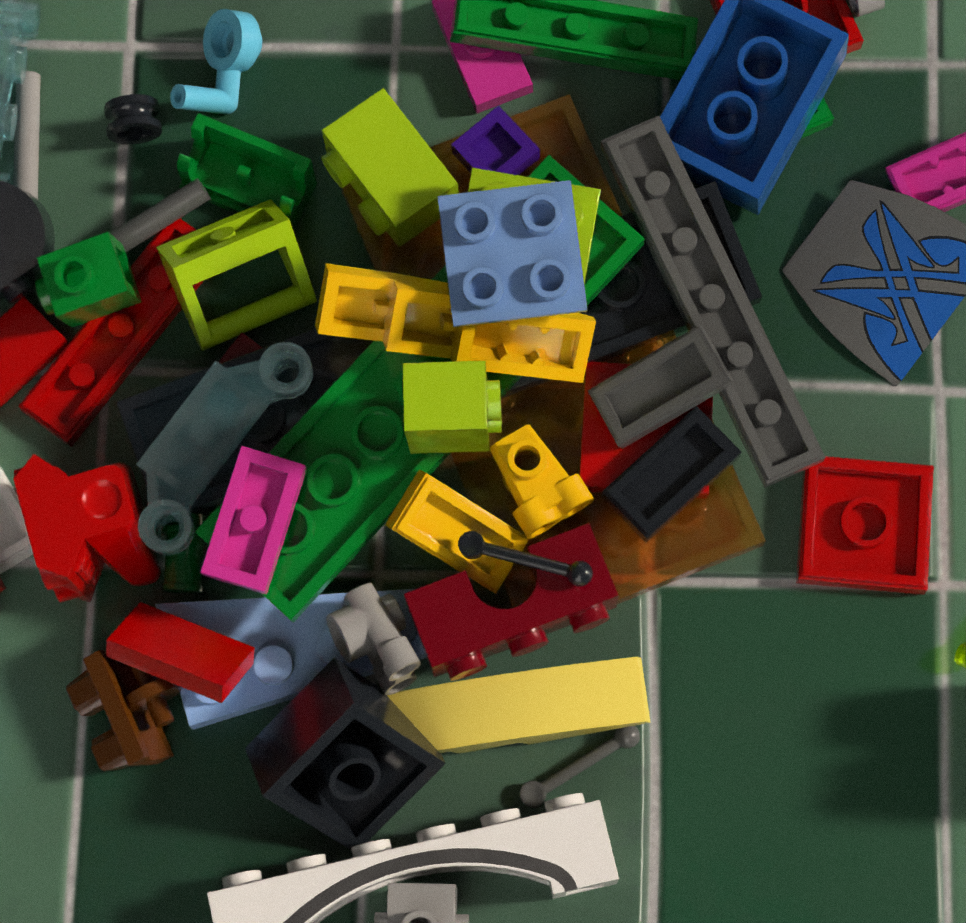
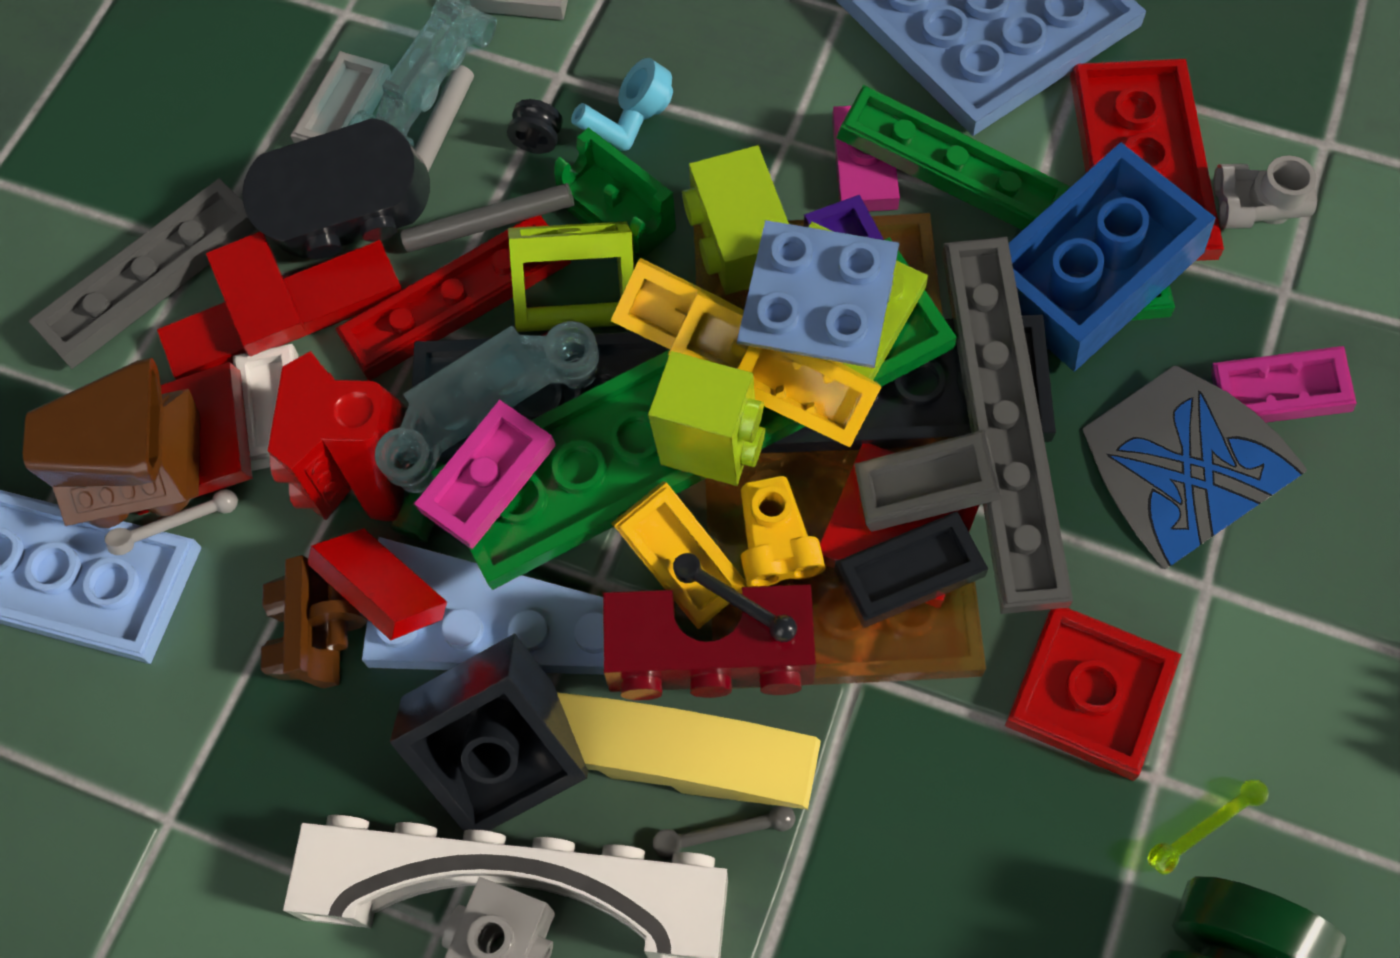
camera: 20 degrees right, 10 degrees down
green brick [35,232,142,328] -> none
light grey plate [326,583,421,695] -> none

